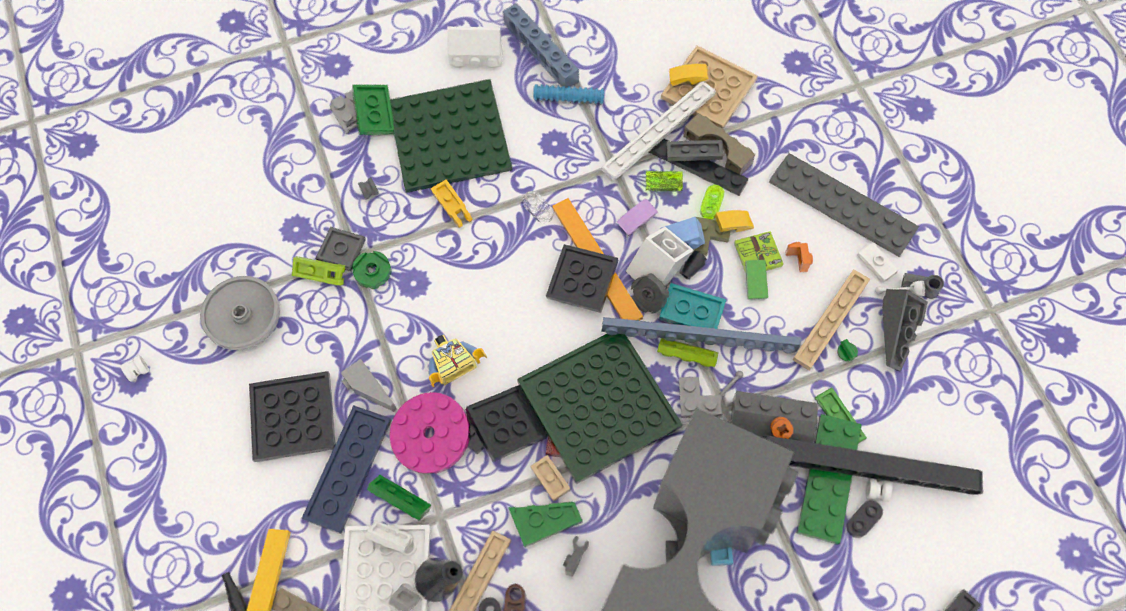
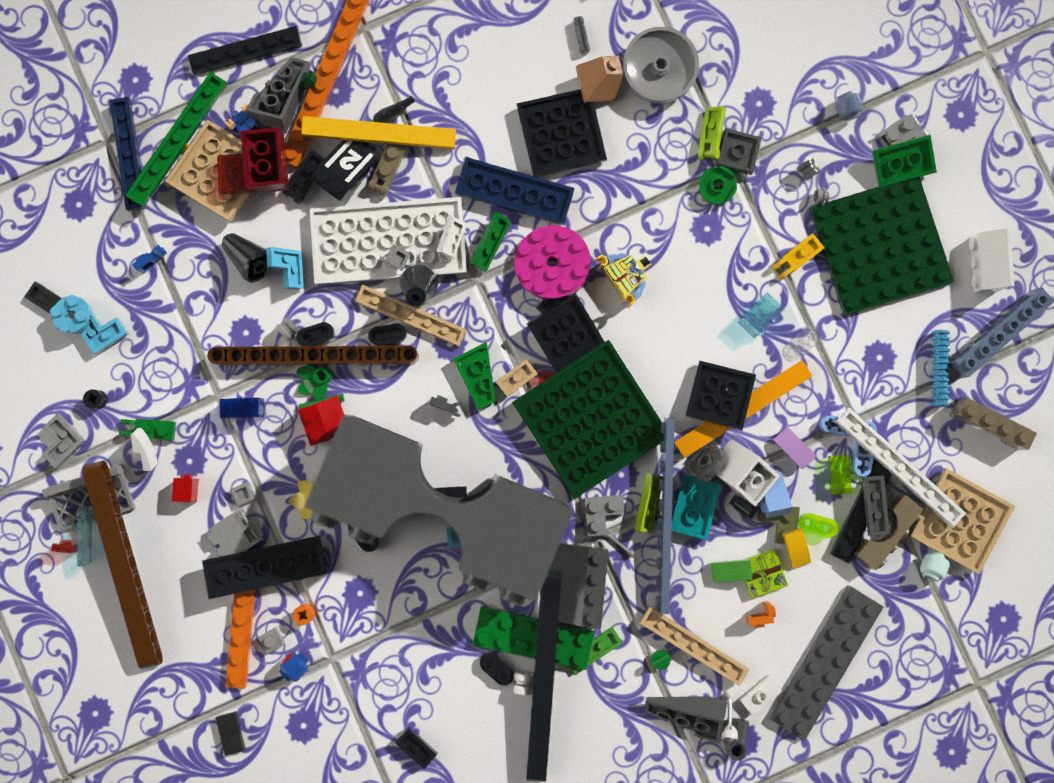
camera: 85 degrees right, 20 degrees up
light grey slope [341,359,397,412] -> none
yellow slope [669,64,708,86] -> none
orange wheel [770,417,793,439] -> none
none -> dark grey axle [573,16,590,54]
none -> medium nougat slope [576,55,623,103]
none -> clear light blue brick [737,292,784,338]
none -> light grey plate [813,187,829,206]
none -> light blue beam [819,415,877,477]
none -> sand blue head [835,91,863,121]
none -> light aqua head [920,552,950,582]
none -> dark tan arch [949,397,1037,450]

